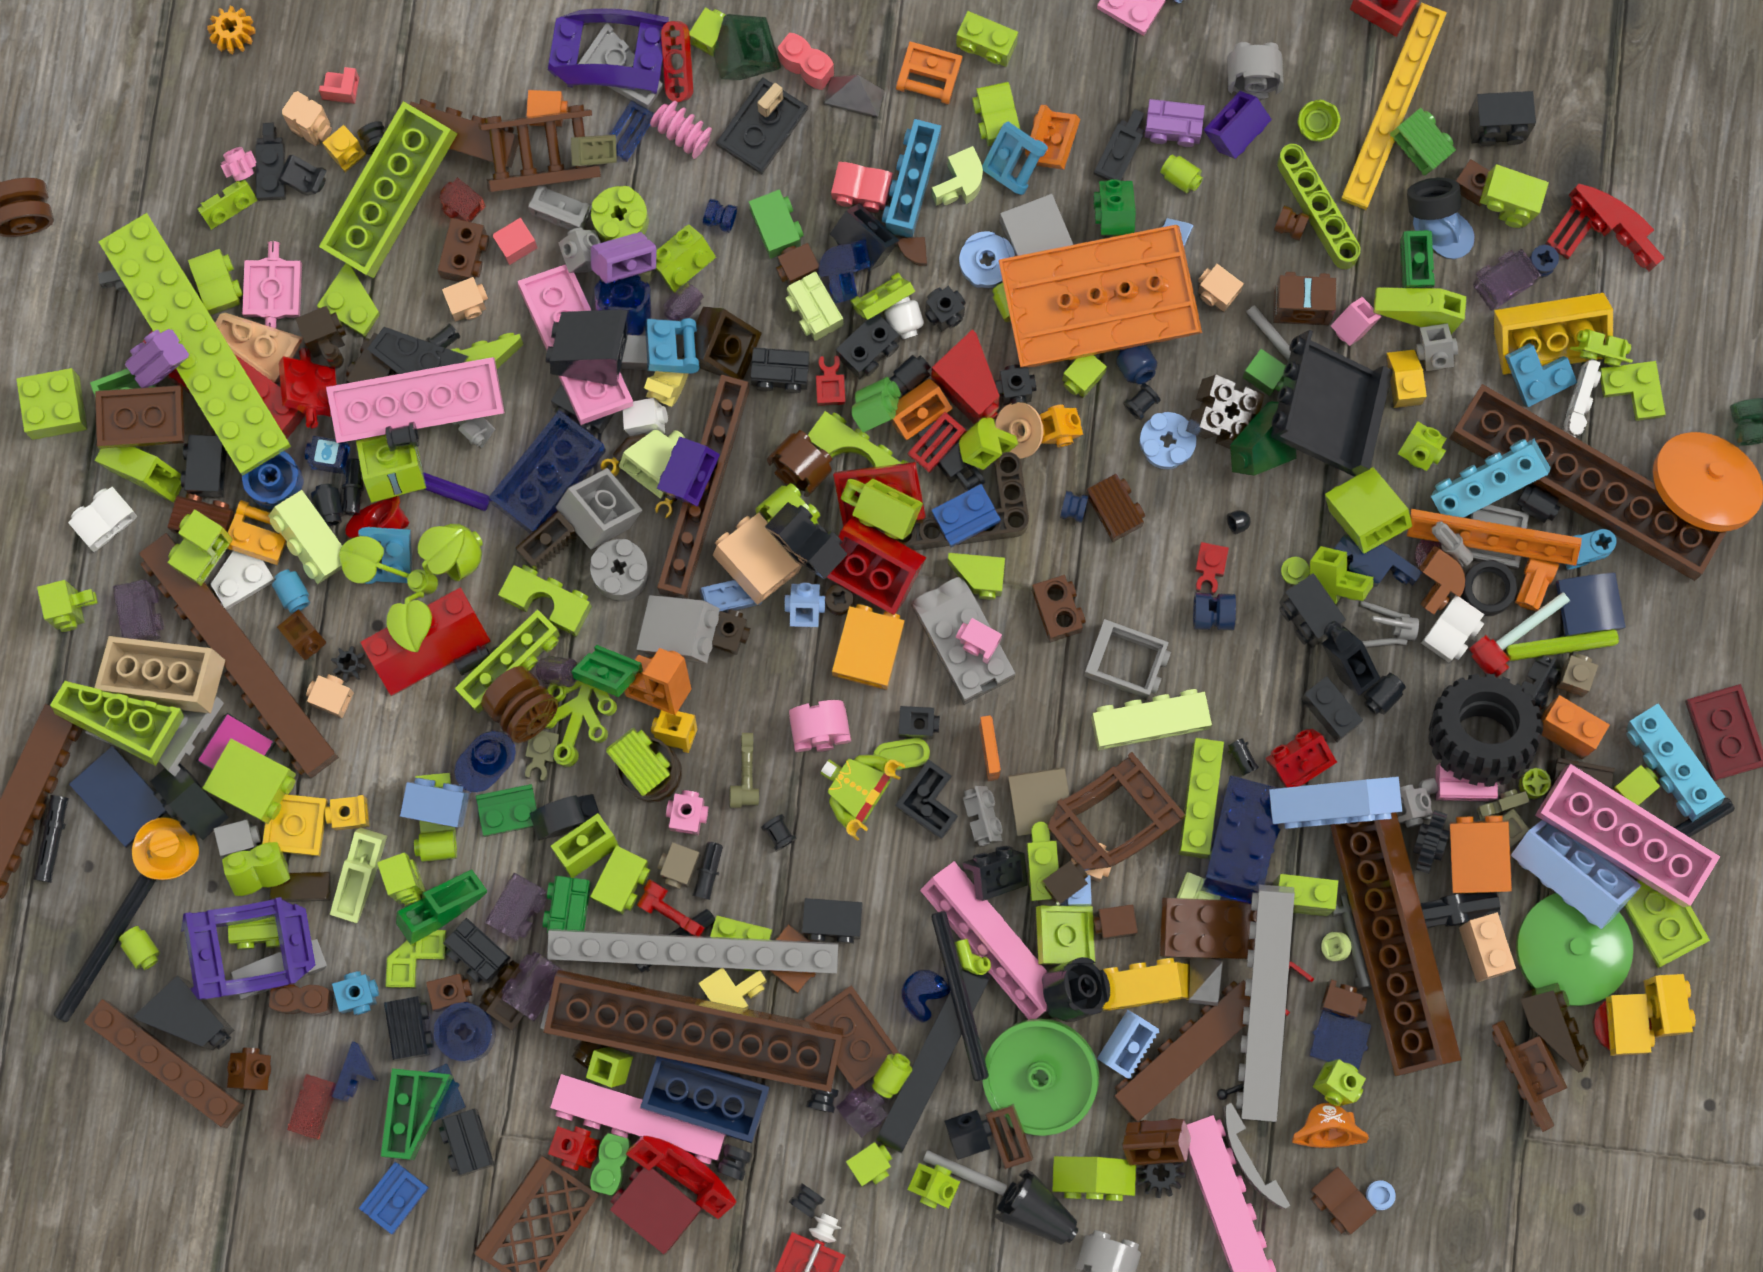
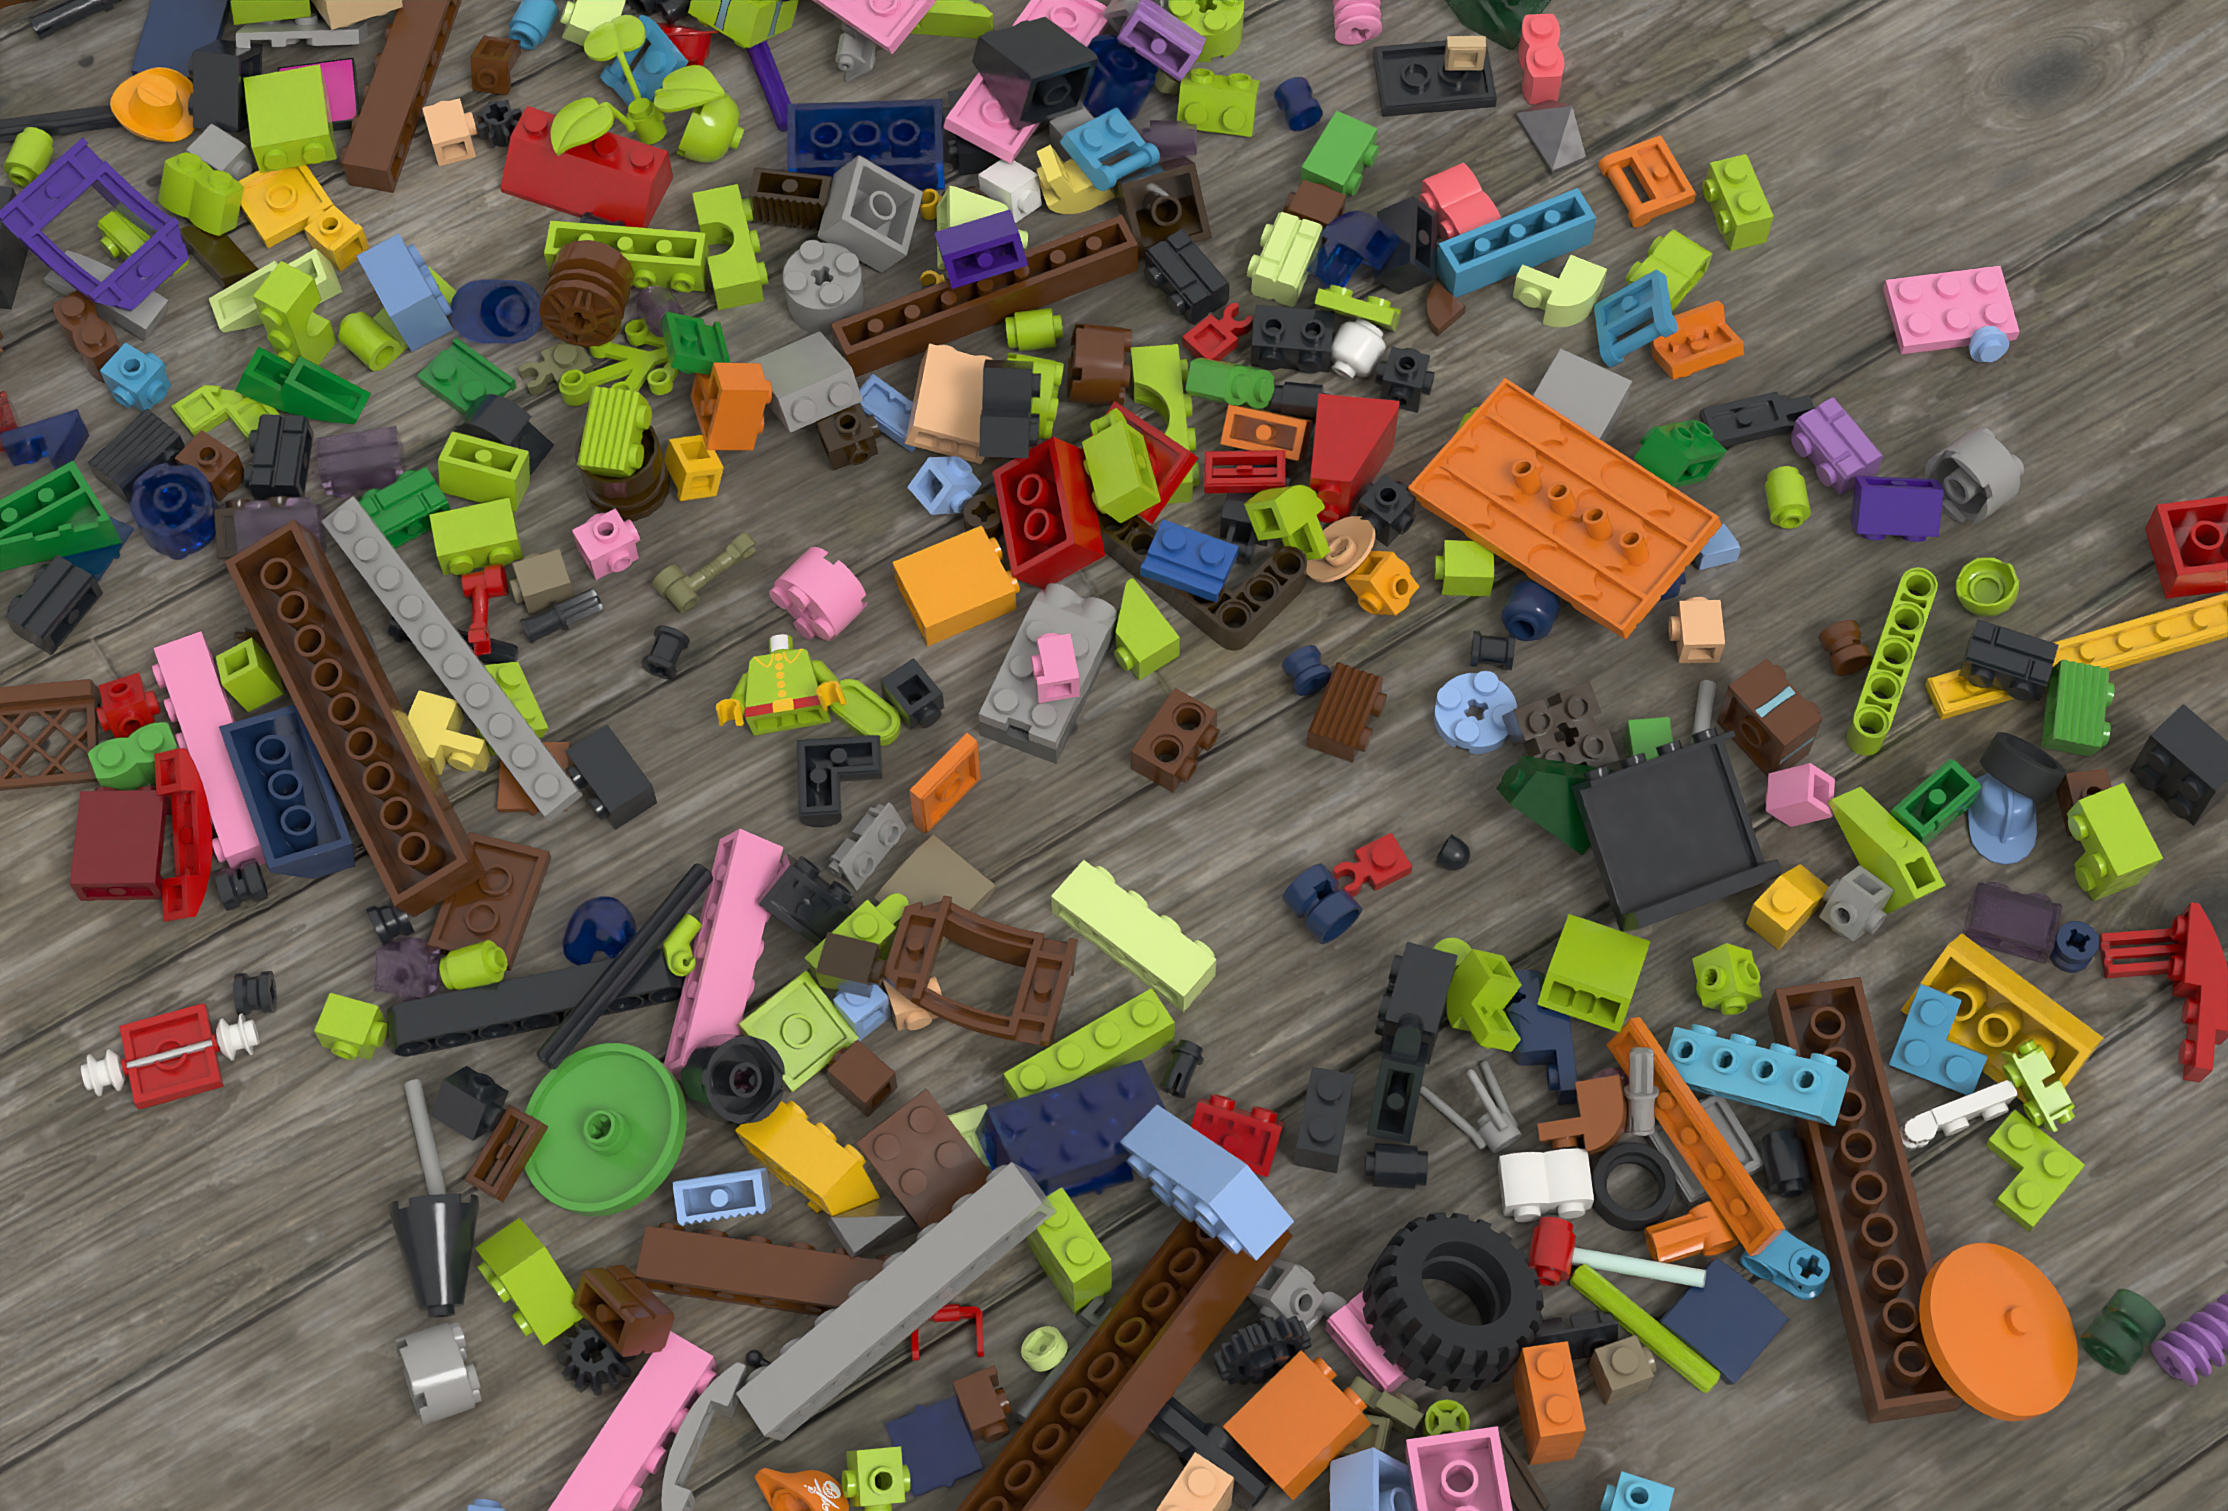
camera: 50 degrees right, 15 degrees down
lime brick [907,1163,960,1209] -> none
light blue plate [959,231,1015,288] -> none
light grey window [1084,619,1171,700] -> none
none -> lime brick [1005,308,1064,352]
none -> black brick [1958,619,2059,701]

